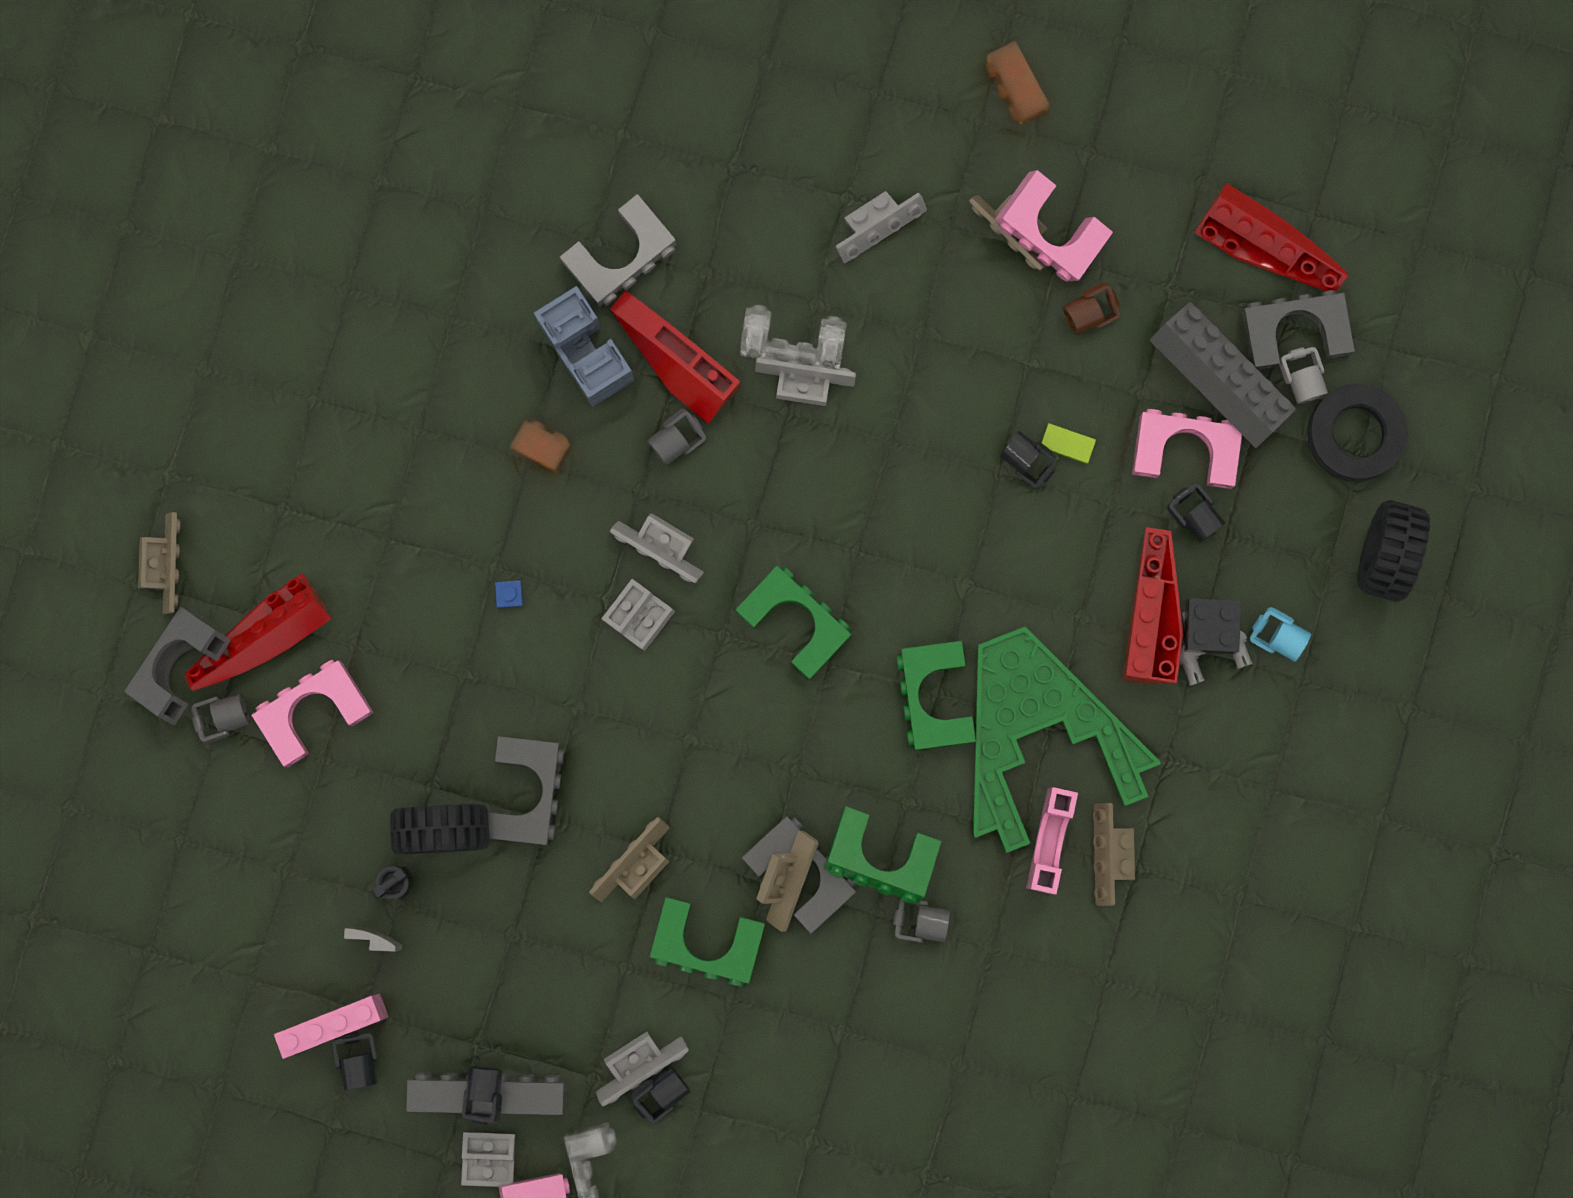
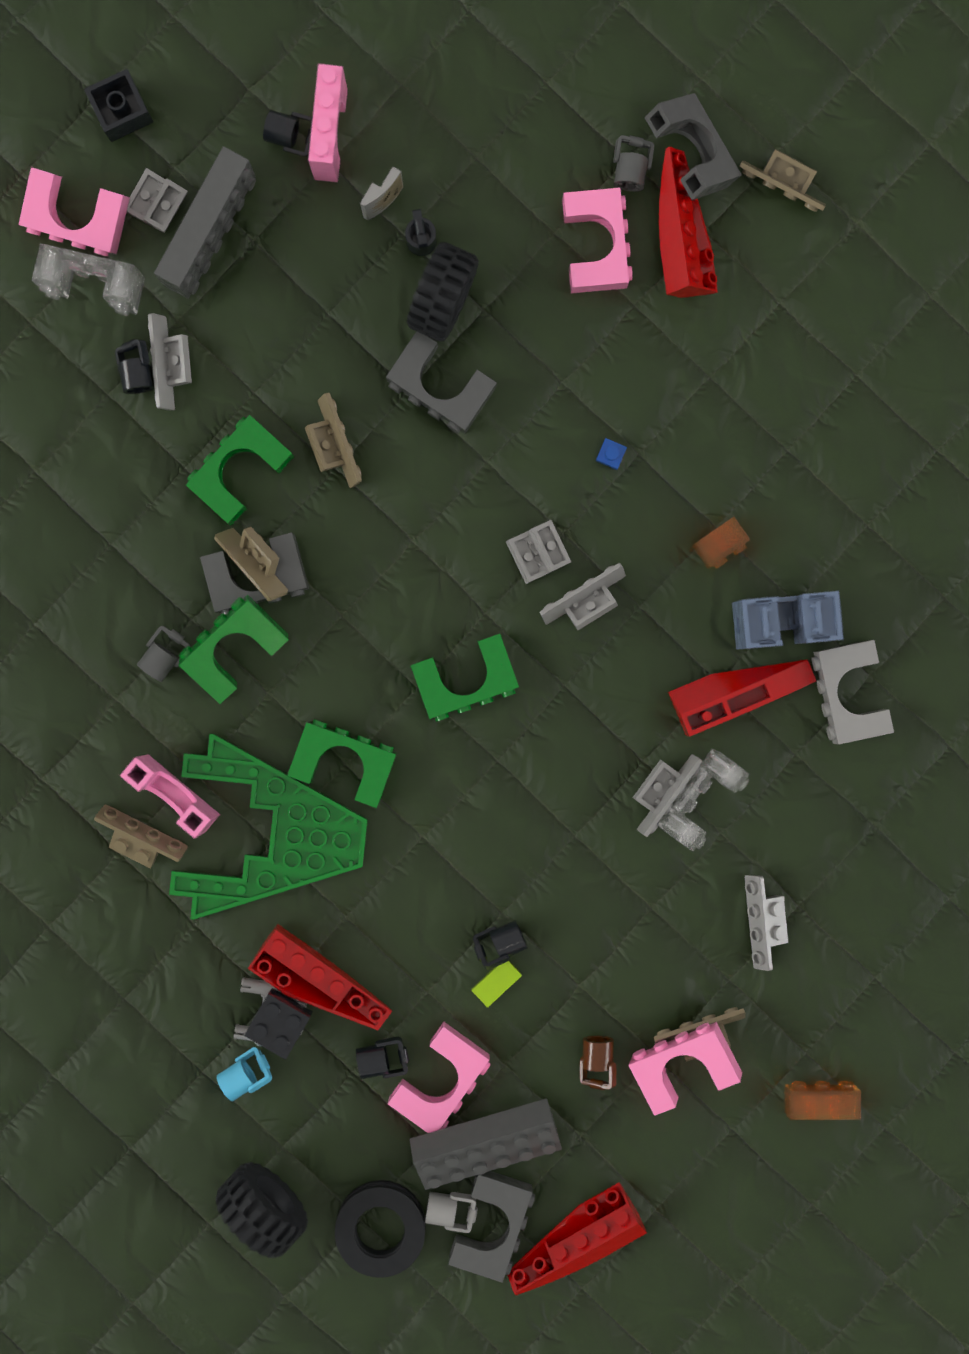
camera: 115 degrees right, 5 degrees up
black piece [462,1067,503,1125] -> none
dark grey piece [647,409,706,466] -> none

